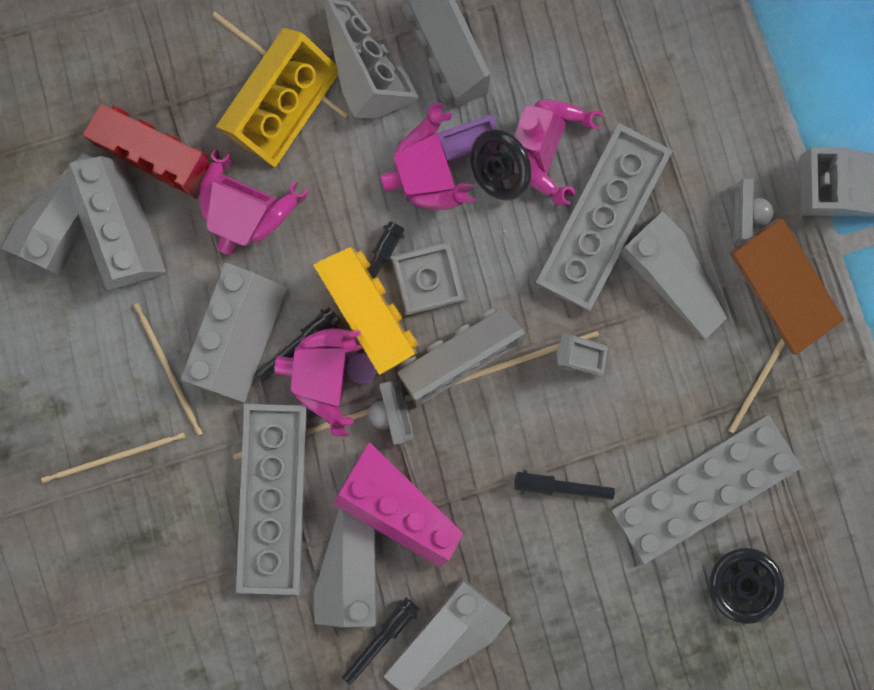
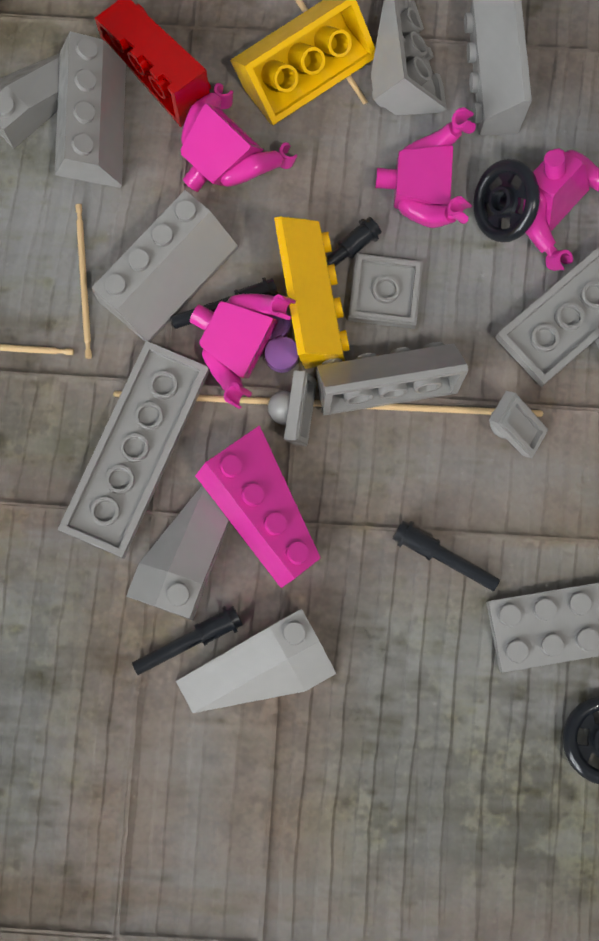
camera: 25 degrees right, 5 degrees down
medium lavender tile [436,114,502,163] -> none

